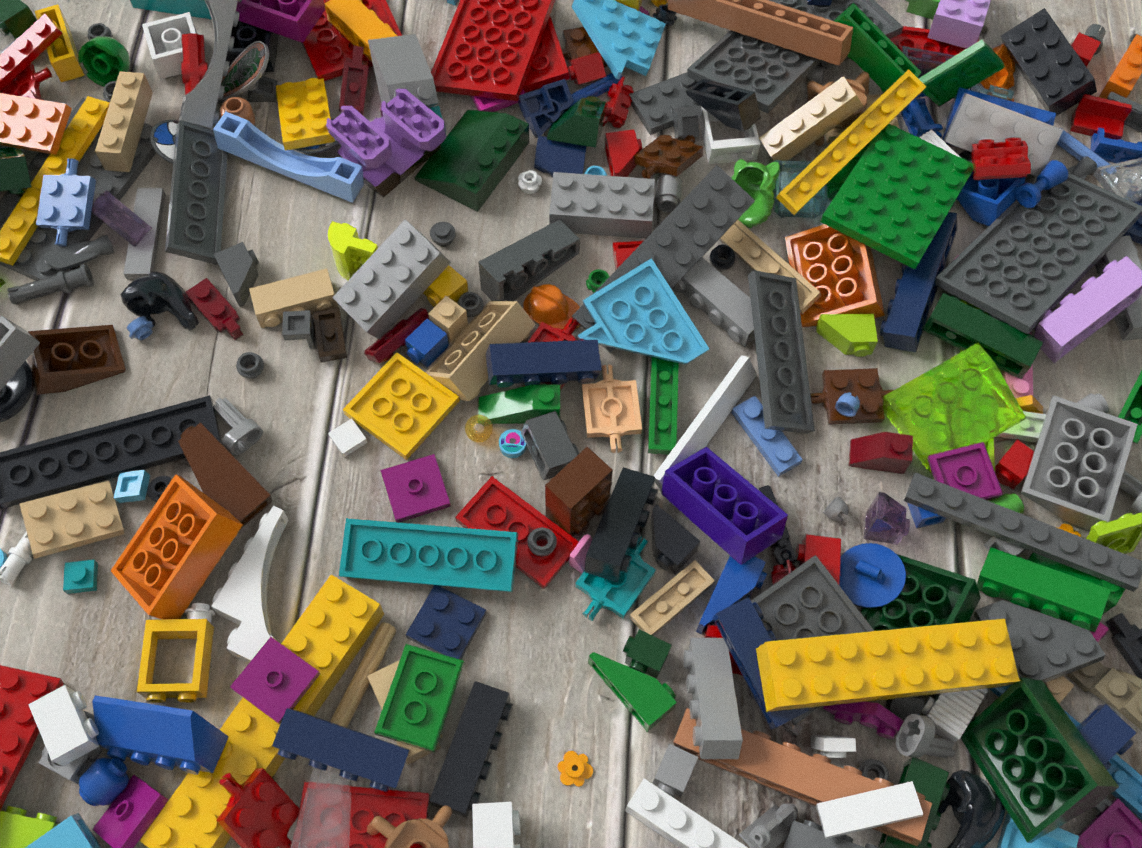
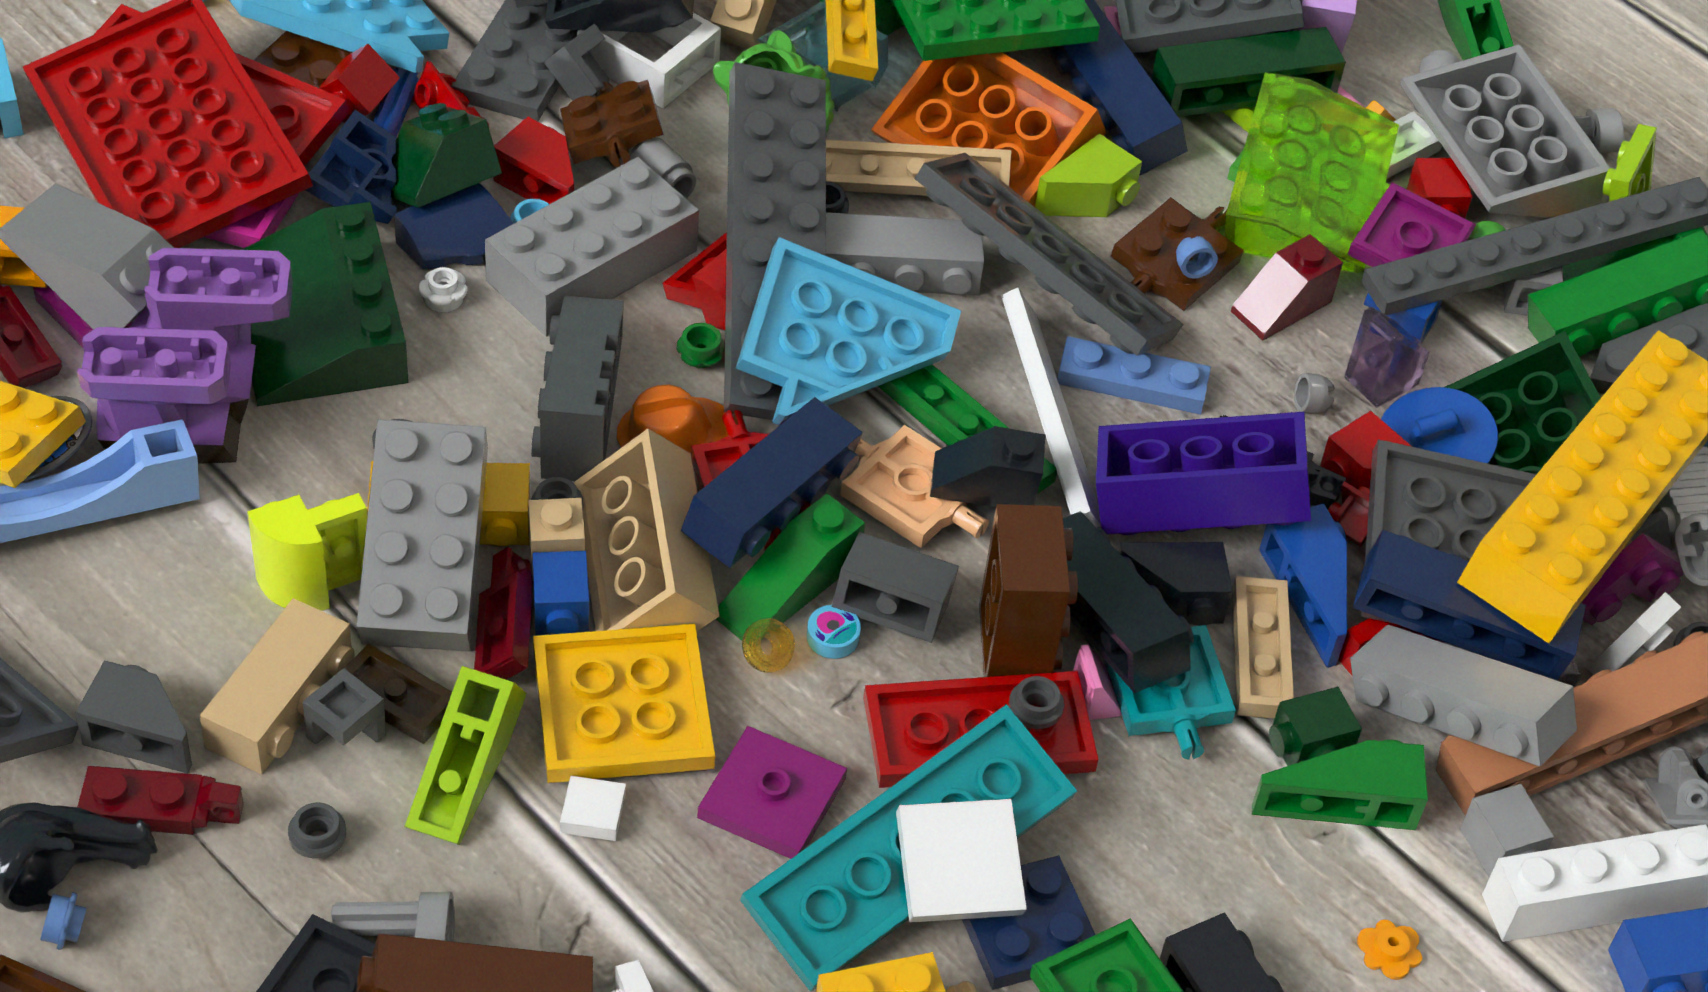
camera: 50 degrees left, 15 degrees down
none -> lime slope [404,666,527,845]
none -> white tile [896,799,1027,923]
none -> black slope [930,426,1046,507]

